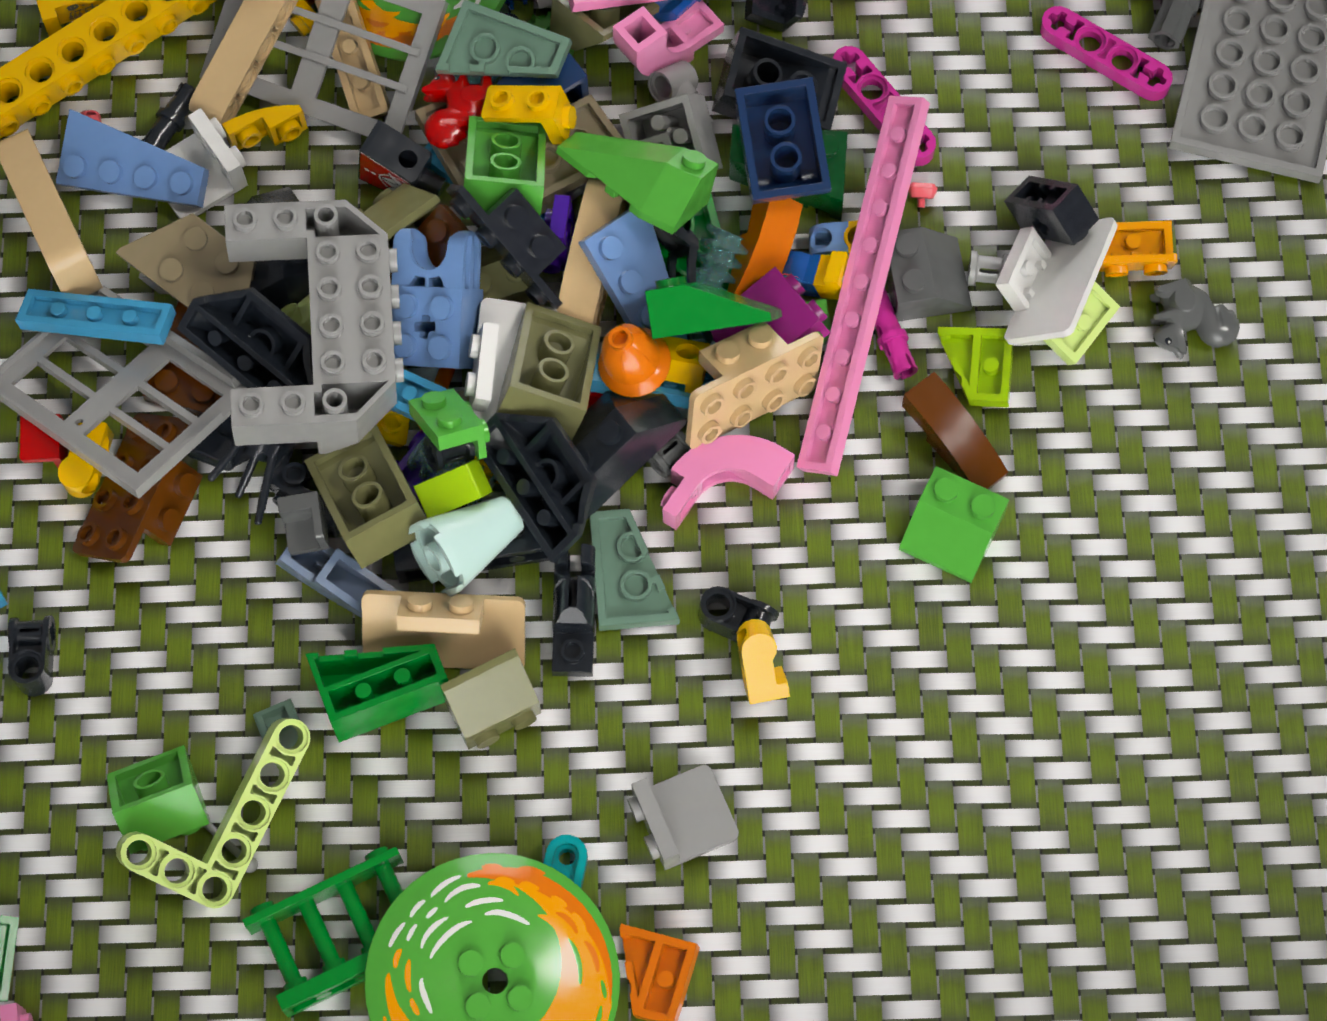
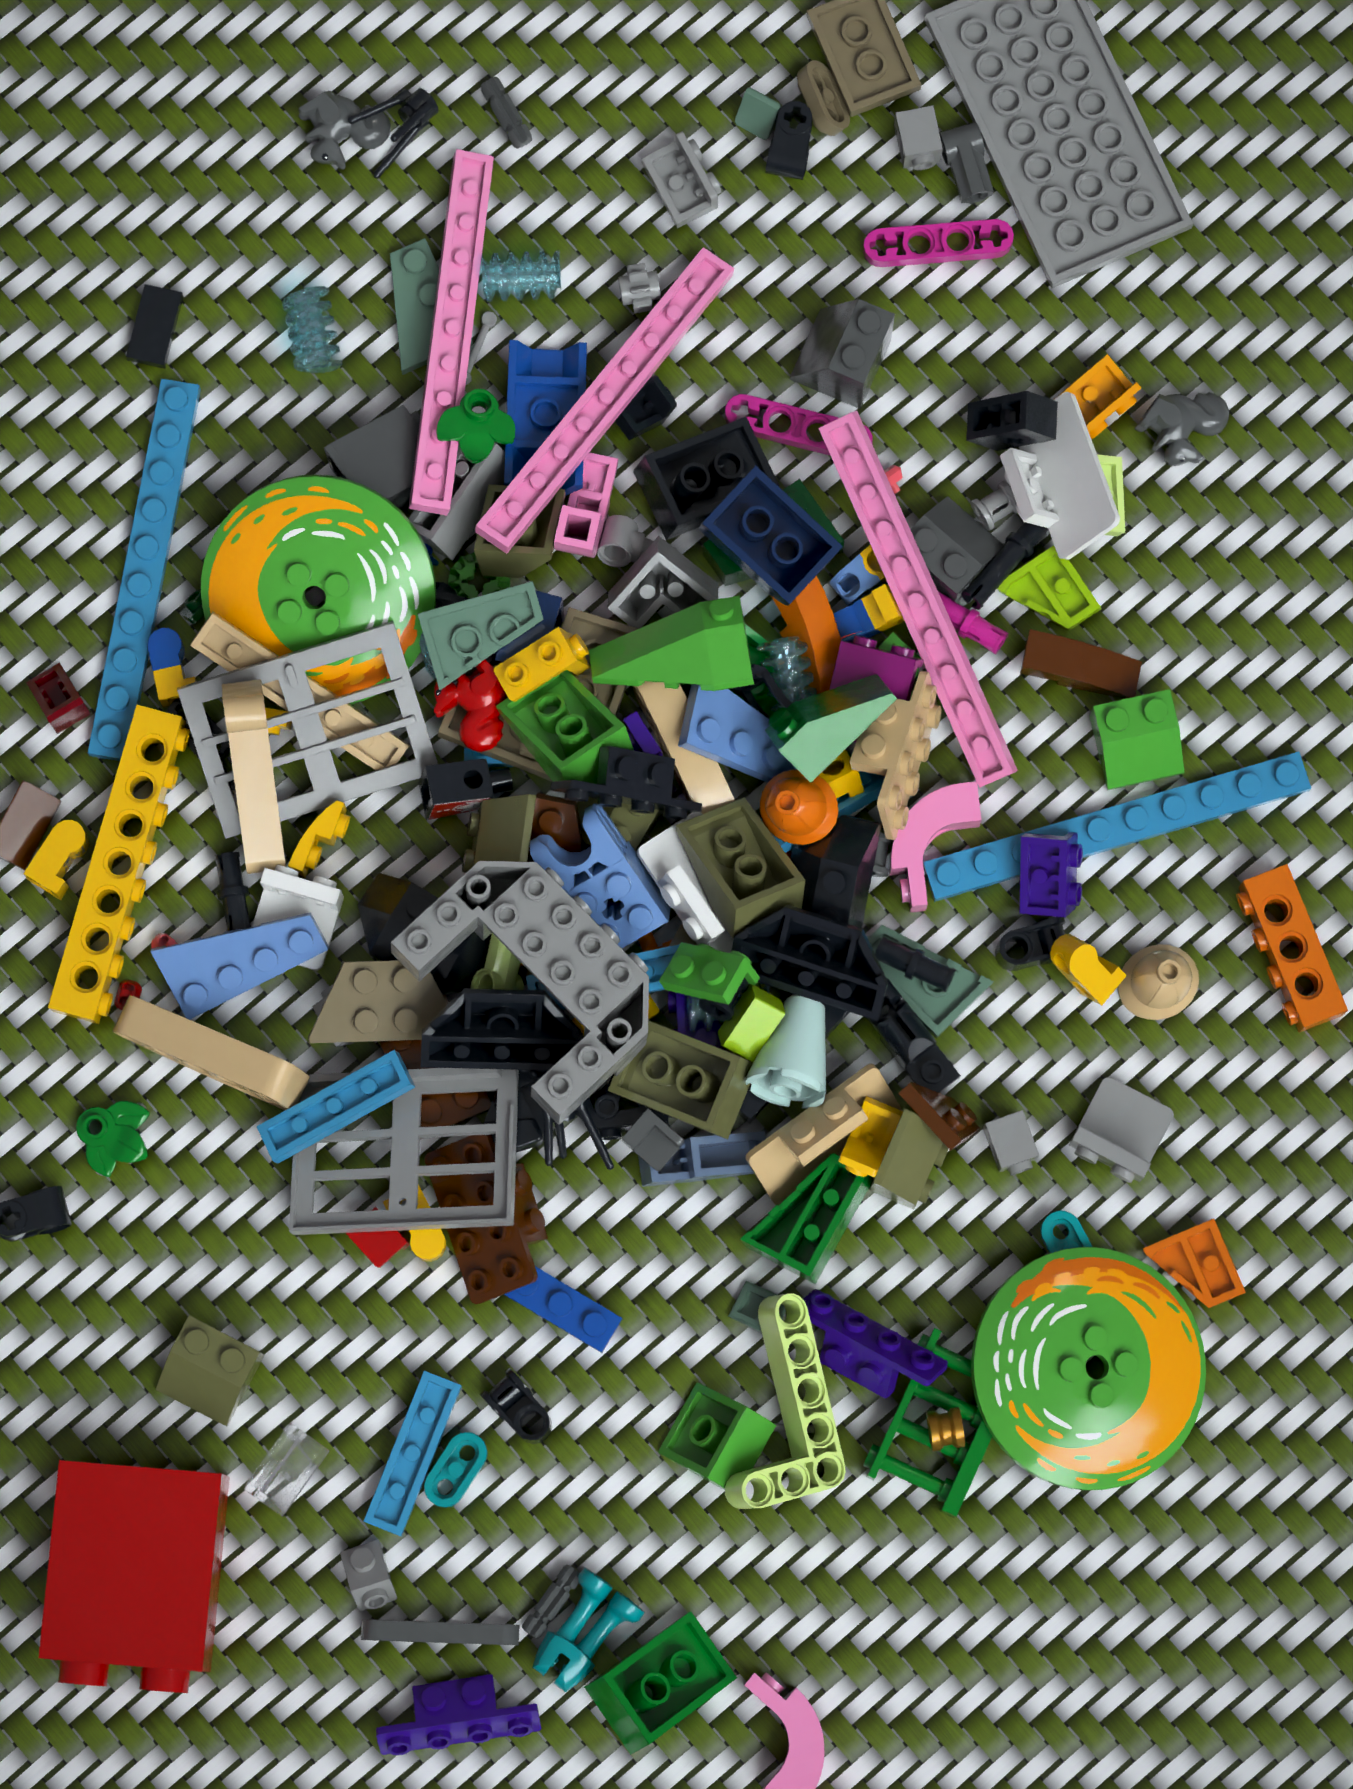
camera: 40 degrees left, 10 degrees up
none -> red rock [114,980,142,1010]
none -> blue plate [504,1266,623,1353]
none -> dark grey slope [790,299,895,409]
none -> dark purple bracket [803,1289,948,1399]
none -> yellow bracket [838,1096,903,1177]
none -> black pin [875,936,956,992]
none -> reddish brown wing [898,1082,980,1151]
none -> dark azure plate [923,752,1311,902]
none -> pearl gold wheel [926,1407,965,1452]
none -> black pin [961,522,1049,610]
none -> light grey brick [983,1110,1039,1176]
none -> dark purple bracket [1019,832,1083,918]
none -> tan hat [1118,944,1199,1020]
none -> orange brick [1236,864,1348,1033]

